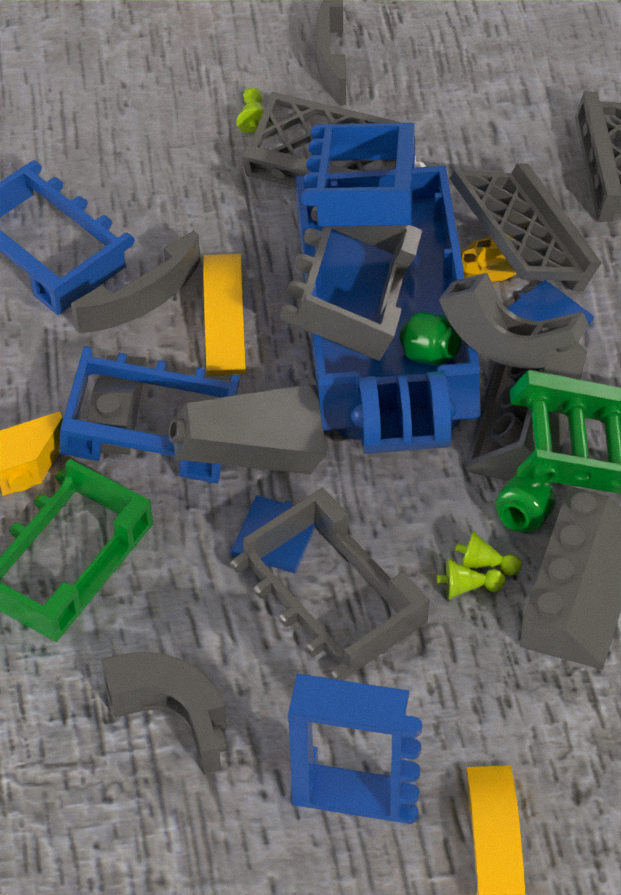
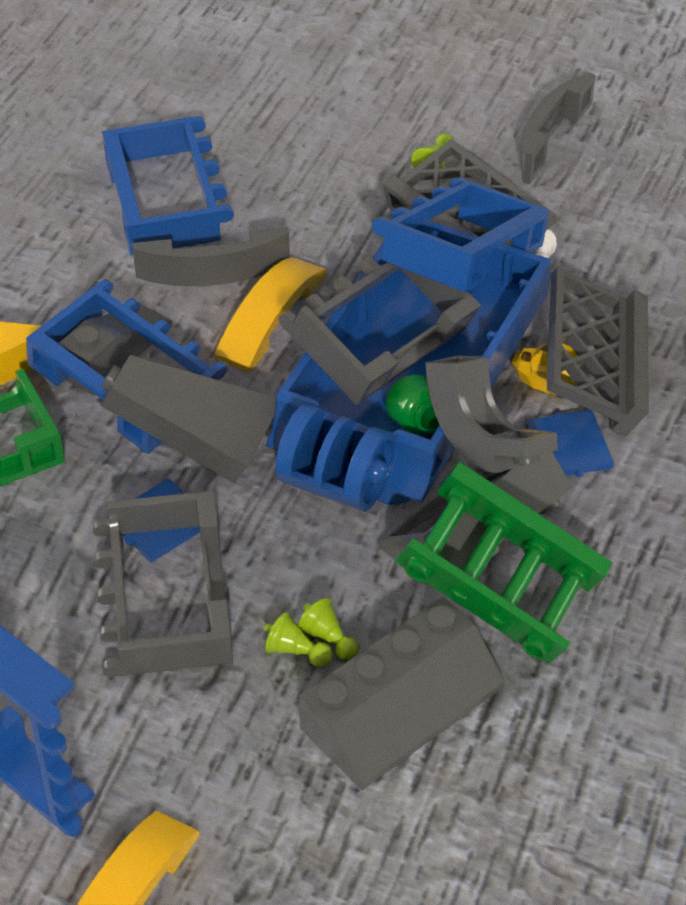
camera: 30 degrees right, 5 degrees down
green head [495,474,556,533] -> none

